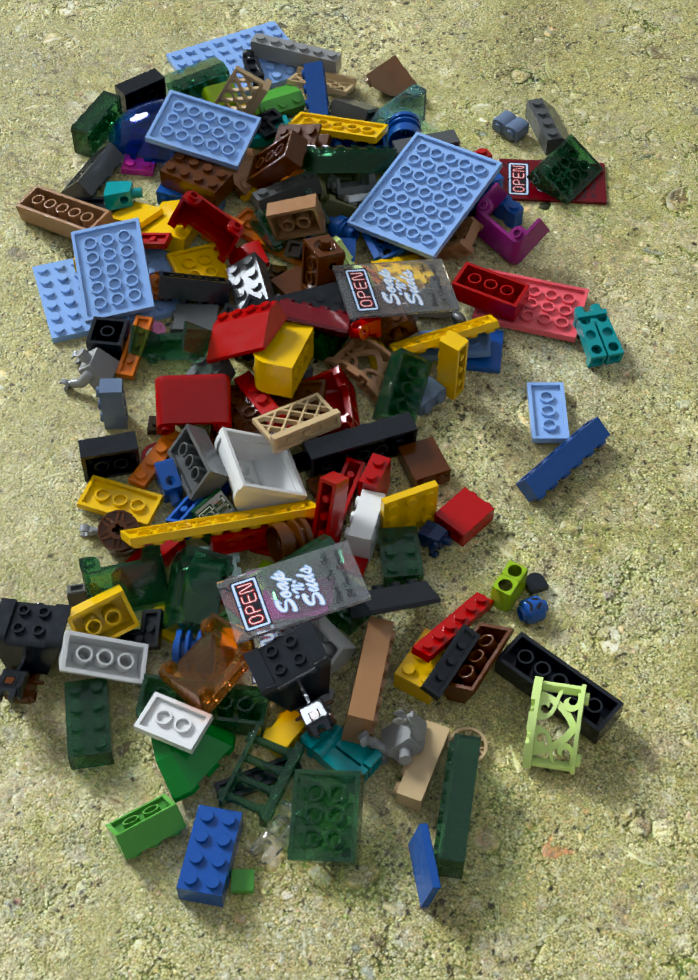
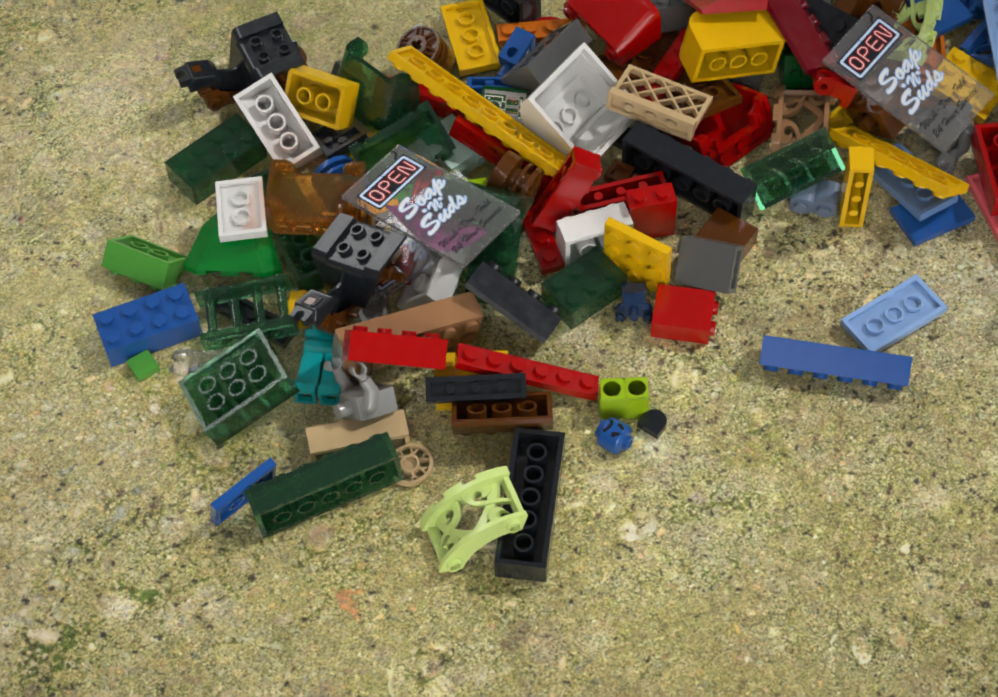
camera: 60 degrees right, 5 degrees up
none -> red brick [342,325,448,370]
none -> dark grey brick [673,235,744,294]

